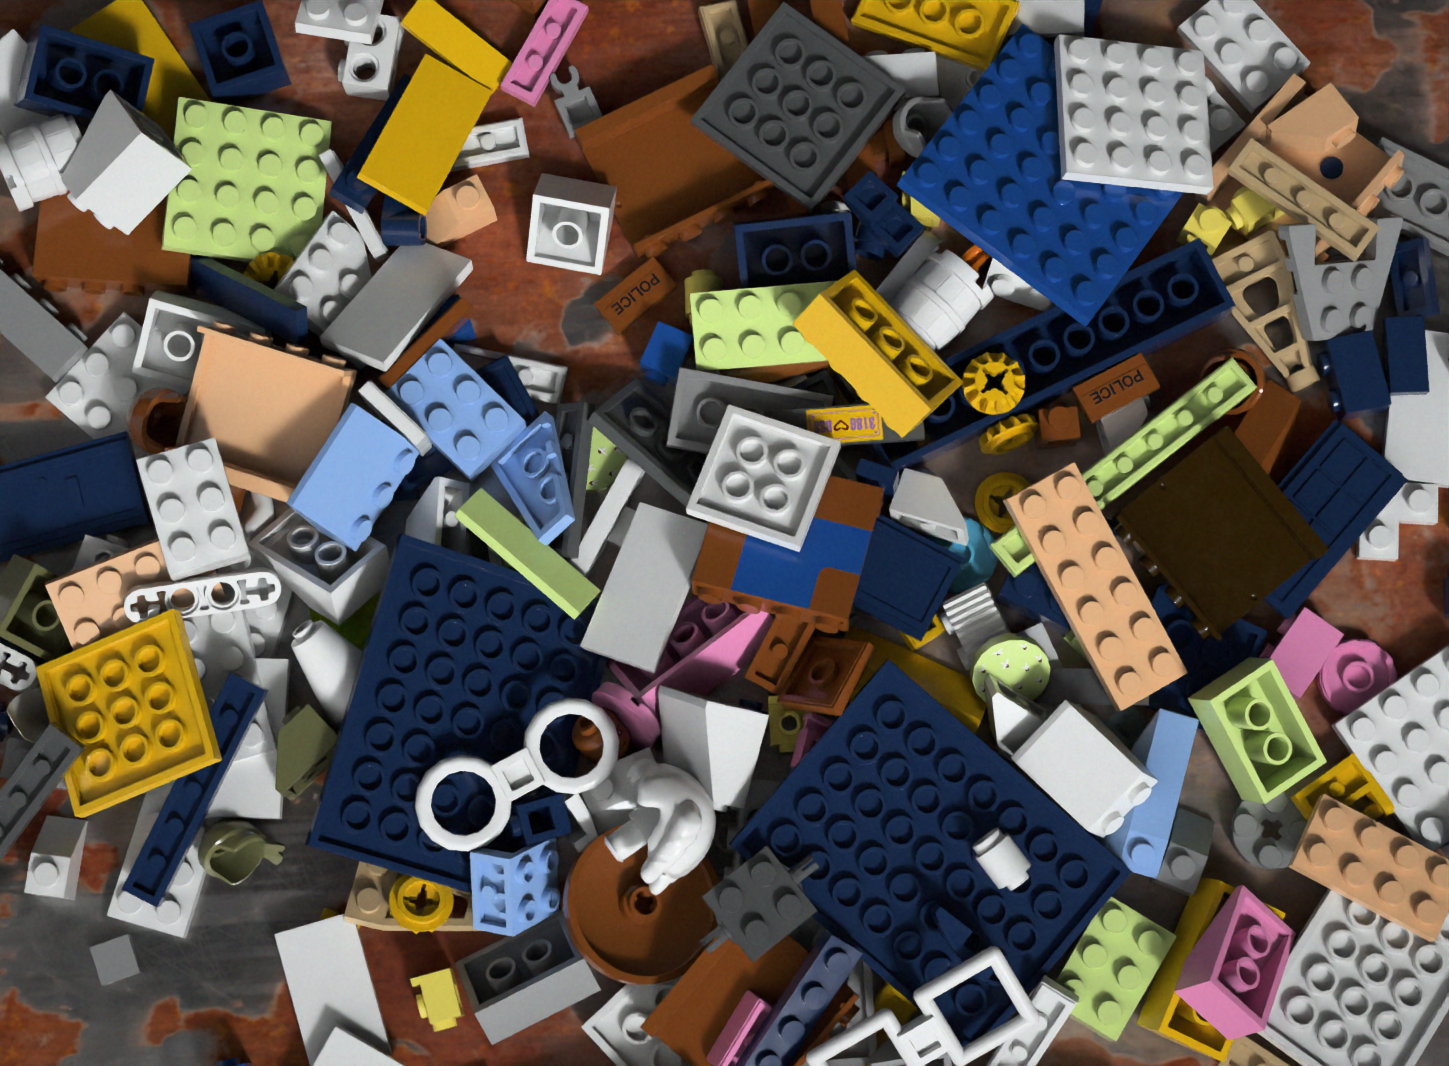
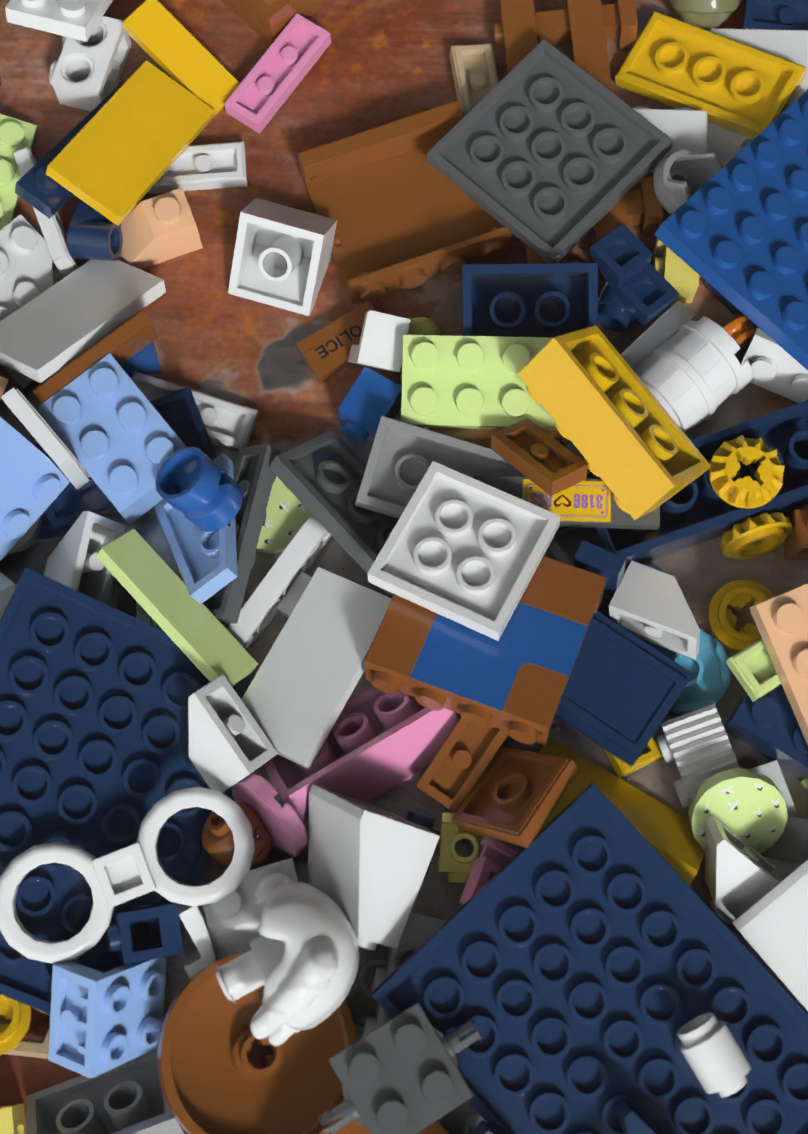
camera: 10 degrees right, 5 degrees down
light grey plate [550,65,602,139] -> none
none -> blue wheel [155,446,243,532]
none -> white slope [188,674,278,793]
none -> white panel [348,310,411,372]
none -> dark orange plate [491,418,588,496]

